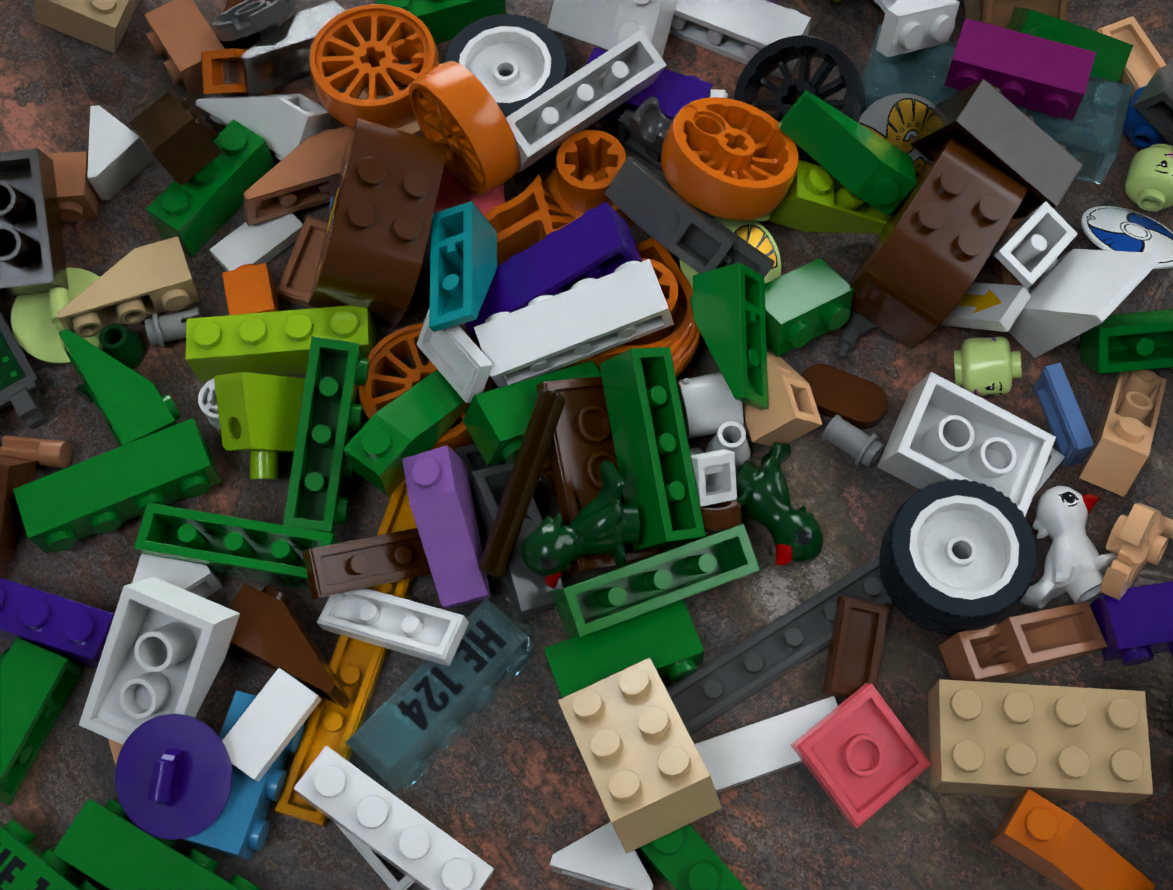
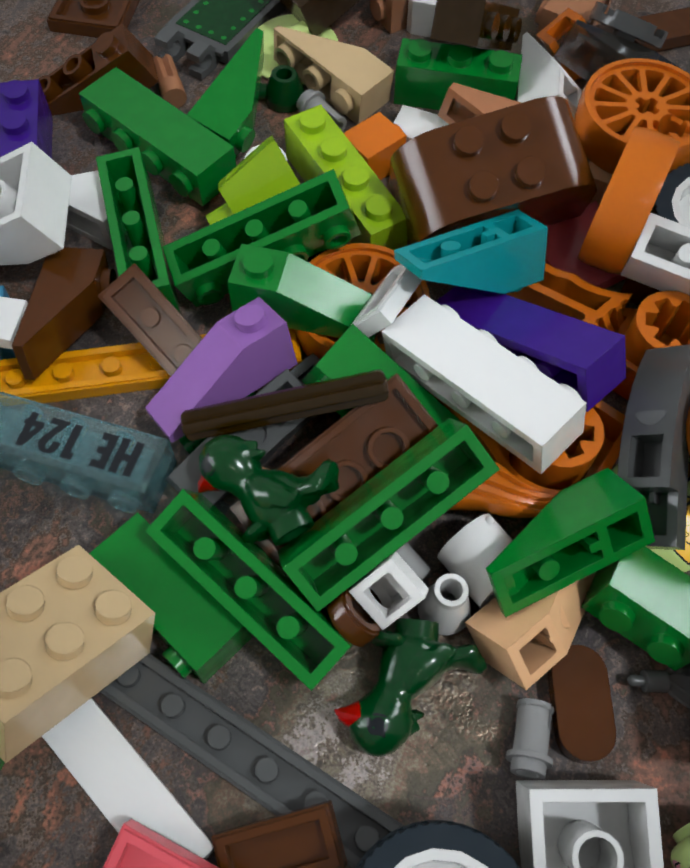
camera: 60 degrees right, 5 degrees down
white tile [317,588,469,666] -> none

